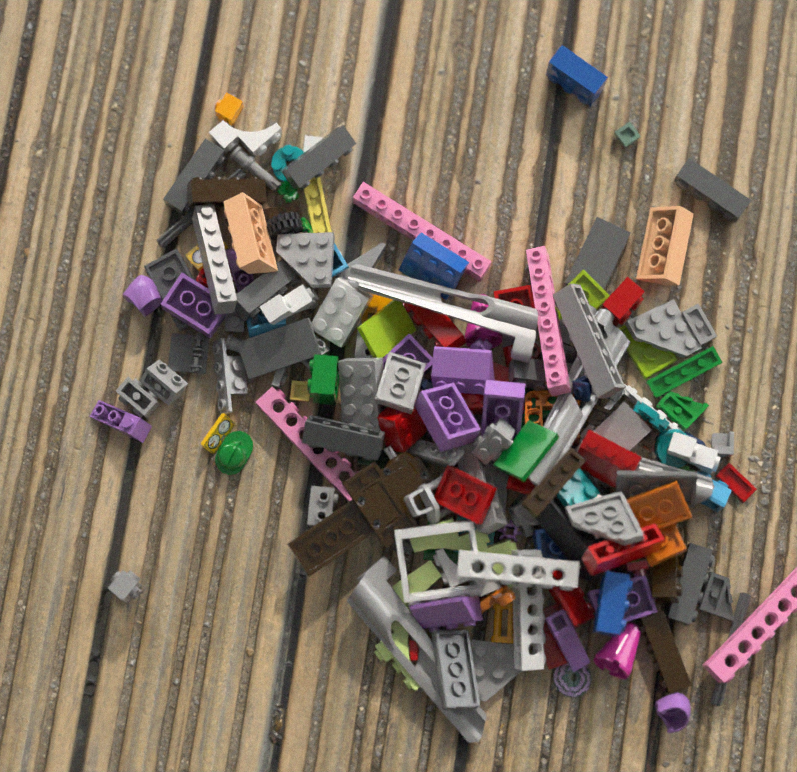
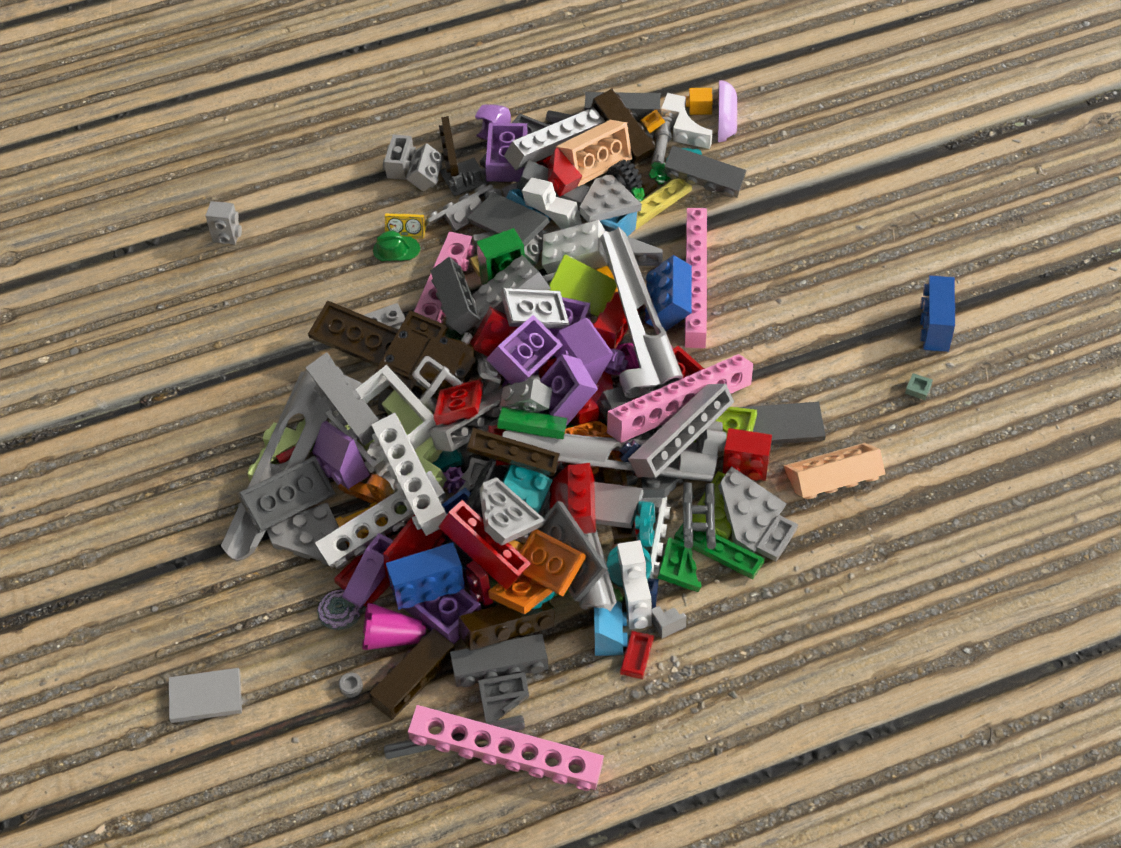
camera: 65 degrees right, 25 degrees down
medium lavender slope [89,400,152,443] -> none
medium lavender piece [655,692,691,733] -> none
dark grey brick [674,158,752,223] -> none
none -> light grey wedge [305,352,379,446]
none -> light grey tile [339,673,363,697]
none -> dark brown plate [439,116,459,177]
none -> red slope [547,148,583,197]
none -> light orange tile [641,110,665,133]
none -> dark grey piece [683,482,716,549]
none -> lavender brick [718,80,737,142]

